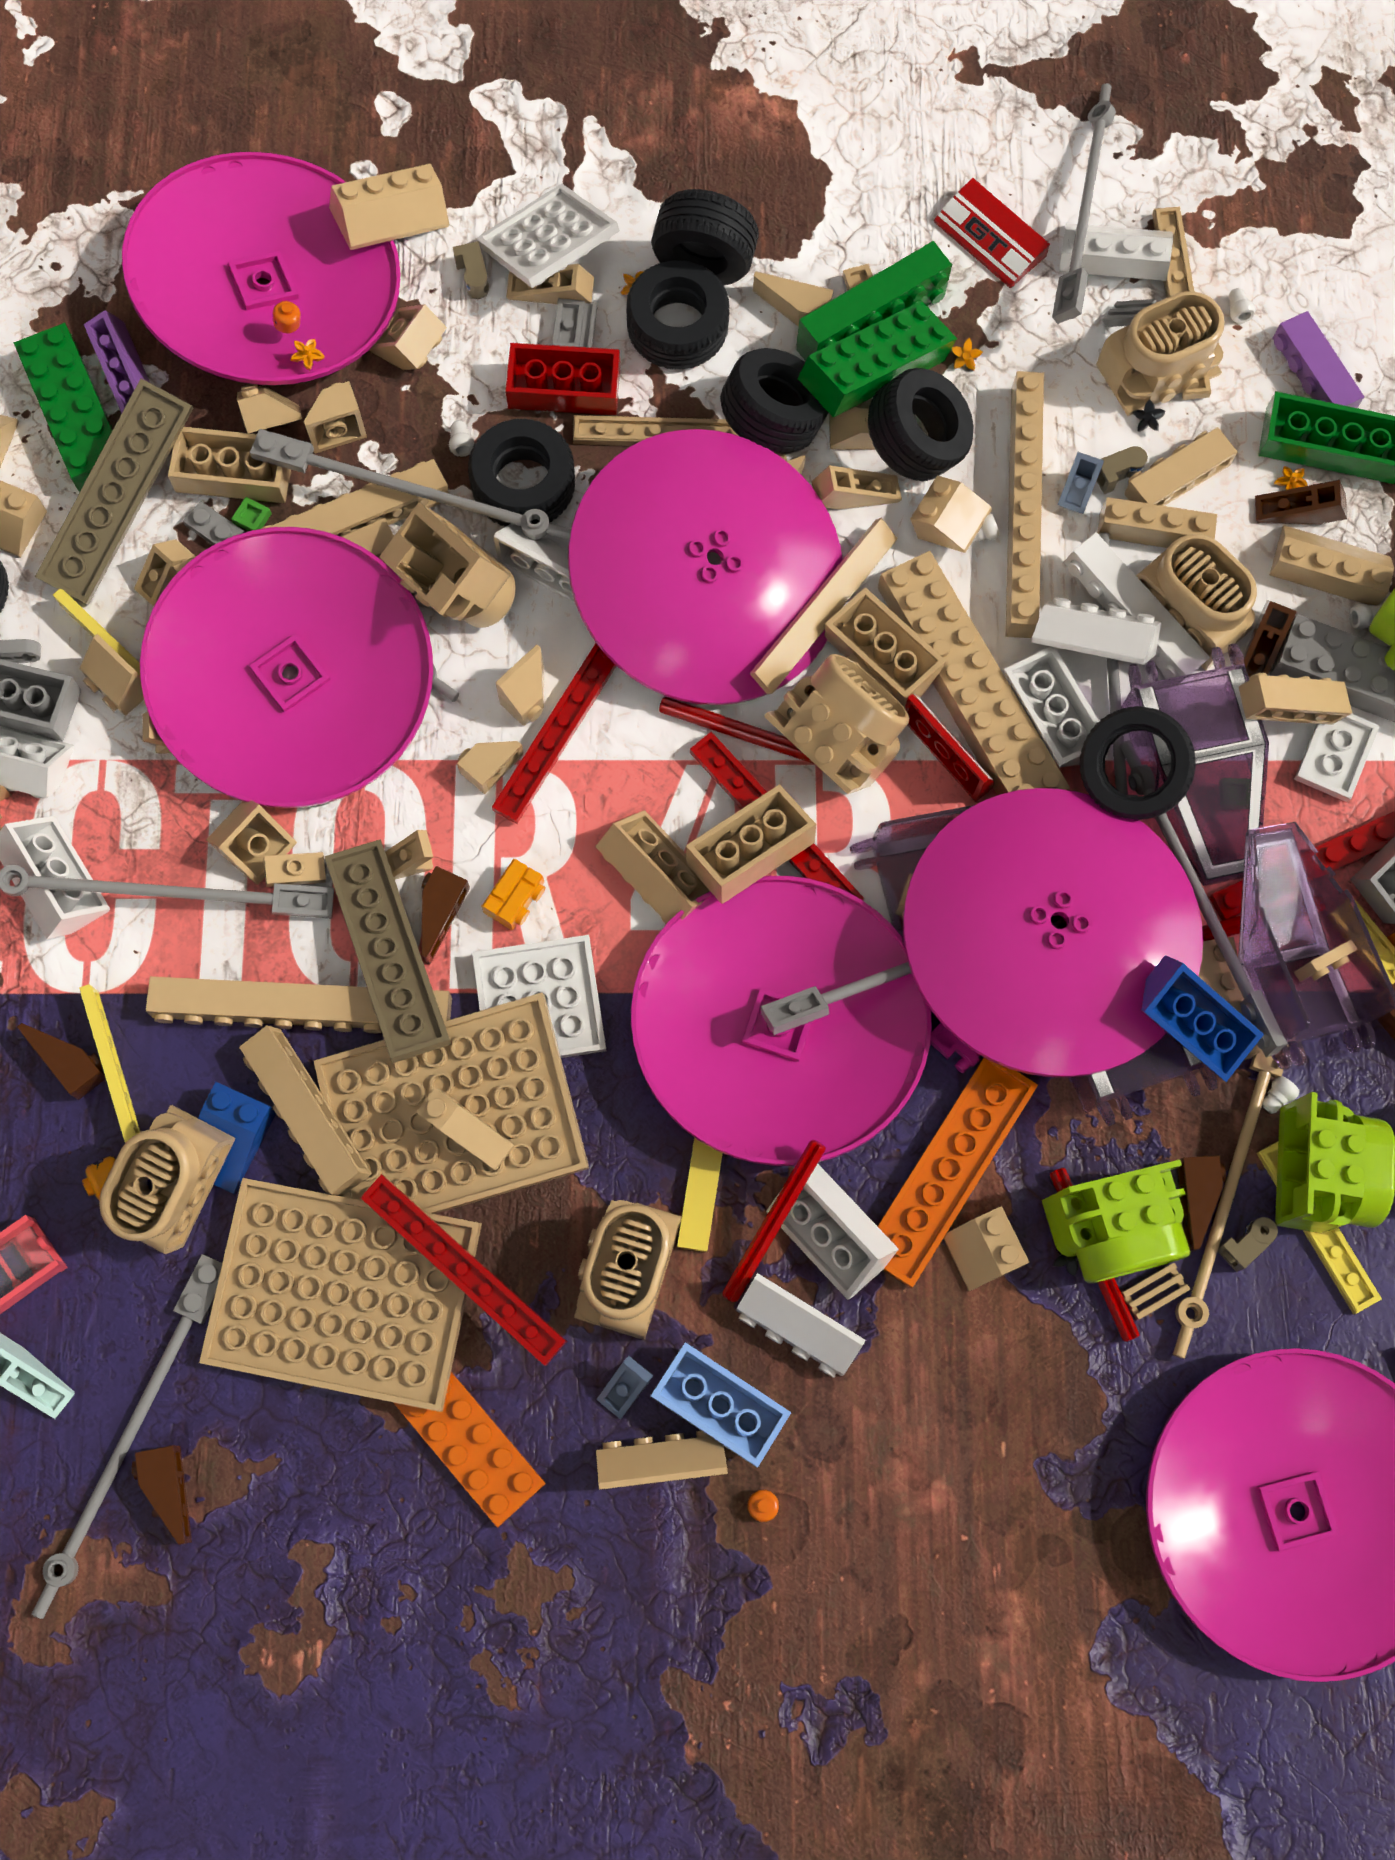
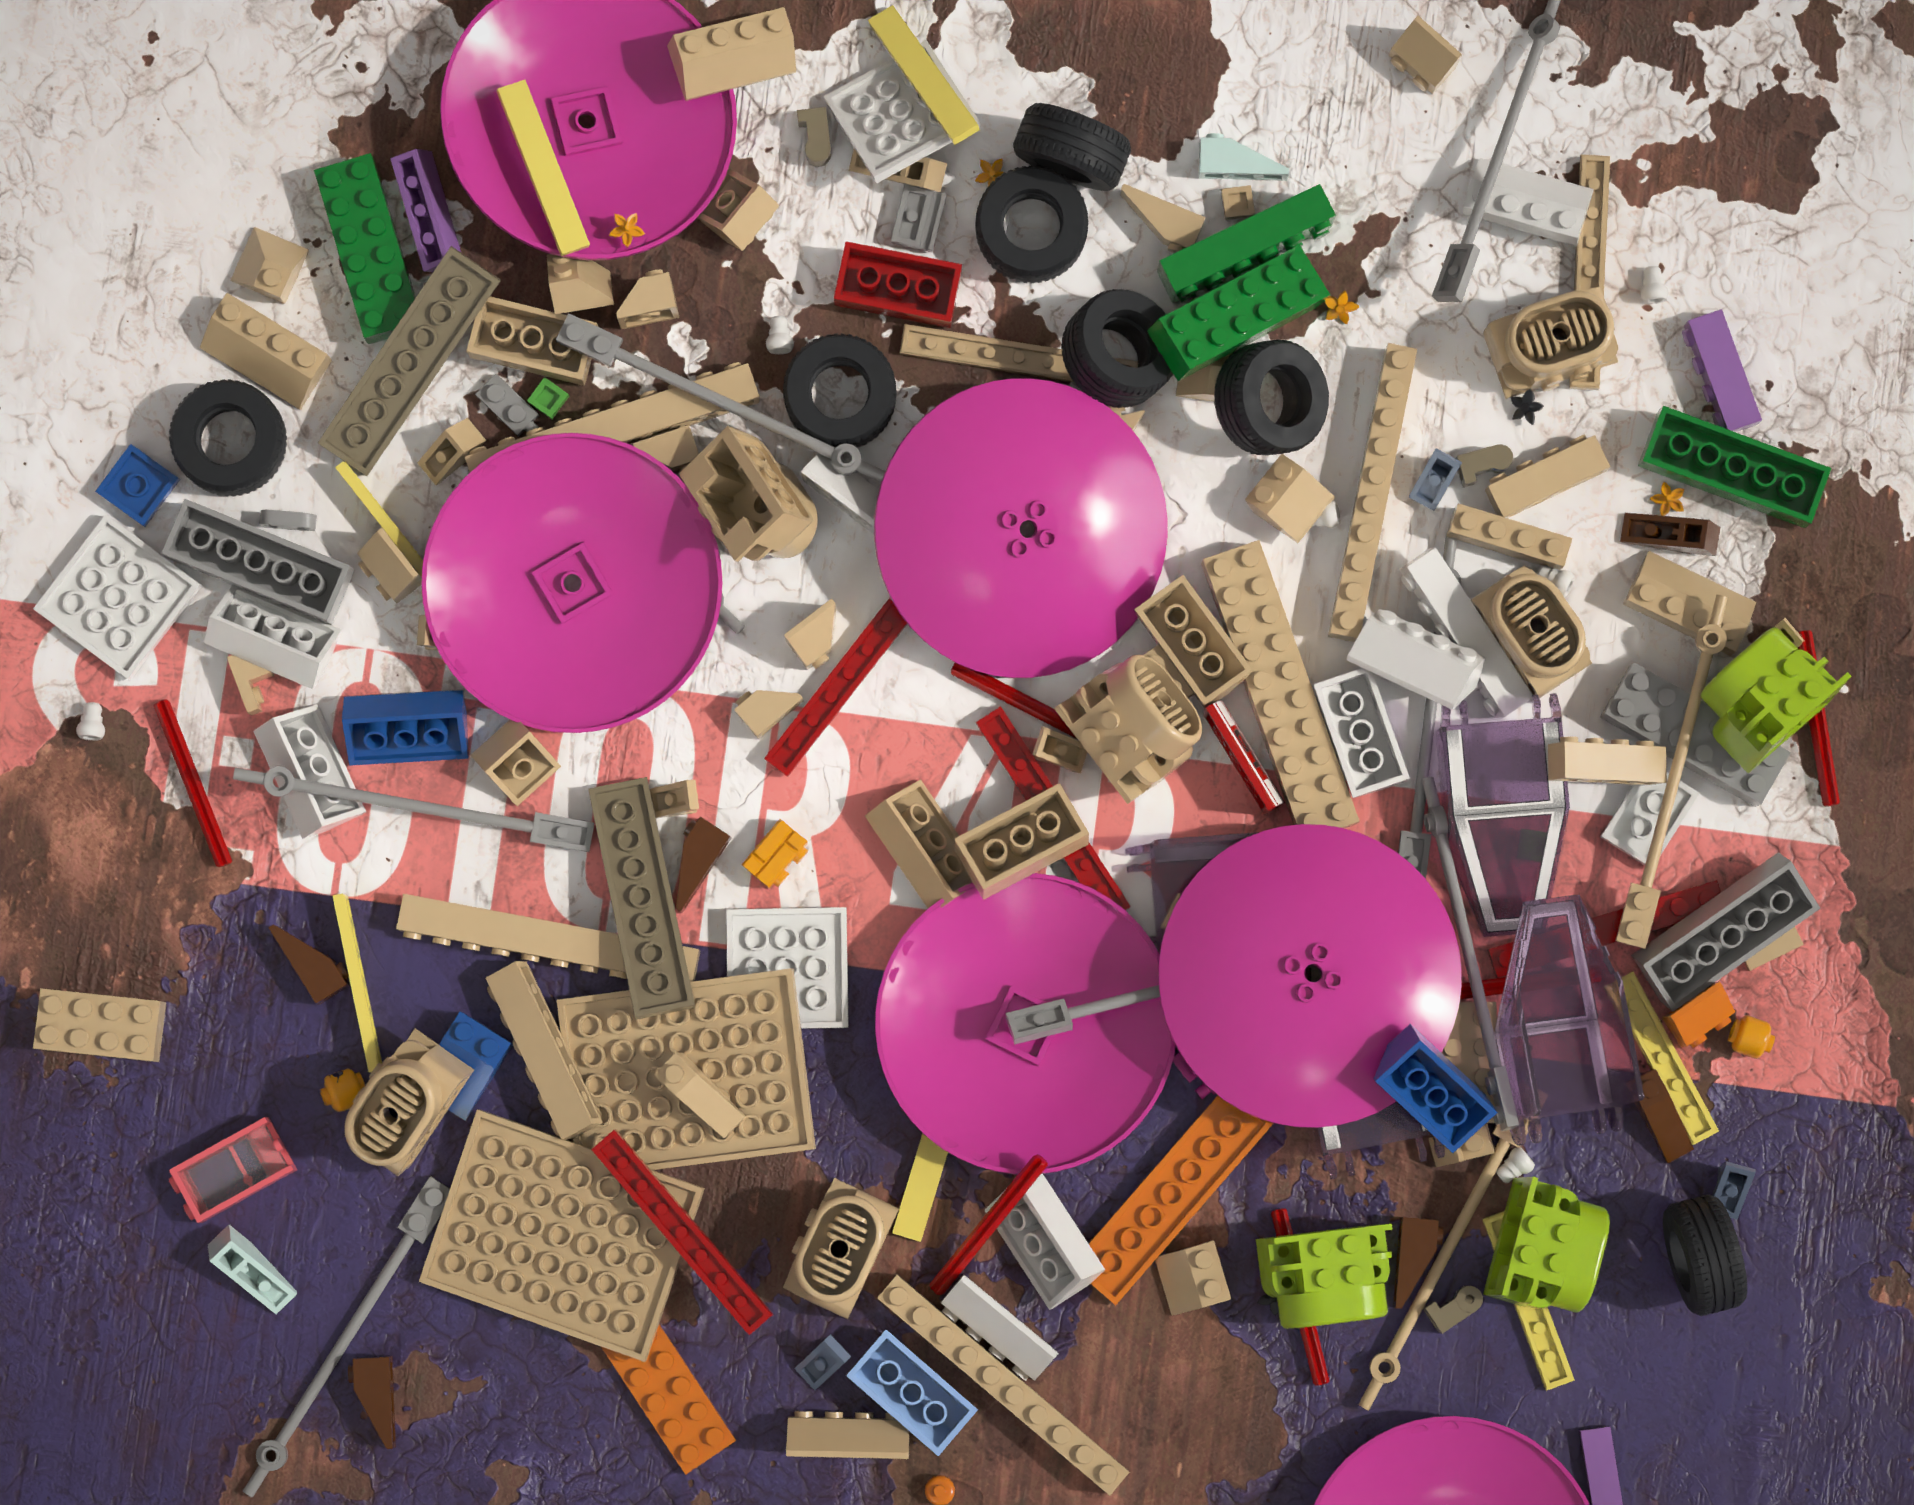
camera: 10 degrees right, 10 degrees up
tan plate [264,852,326,887] -> none
orange piece [273,301,301,334] -> none
tan tile [750,518,898,694] -> none
tan slope [811,465,902,509] -> none
red slope [934,178,1050,289] -> none
black tyre [1079,706,1196,820] -> none
light grey tile [1101,299,1157,327] -> none
tan tile [1121,1263,1191,1320] -> none
reddish brown slope [1238,600,1297,682] -> none
tan plate [1294,939,1358,982] -> none
none -> blue slope [342,690,469,766]
none -> light yellow tile [496,80,590,256]
none -> light yellow tile [868,5,980,145]
none -> tan brick [878,1274,1130,1495]
none -> tan slope [1033,727,1088,773]
none -> light aqua slope [1199,133,1289,181]
none -> tan slope [1389,16,1462,94]
none -> tan slope [1429,1124,1495,1167]
none -> tan bar [1615,594,1728,949]

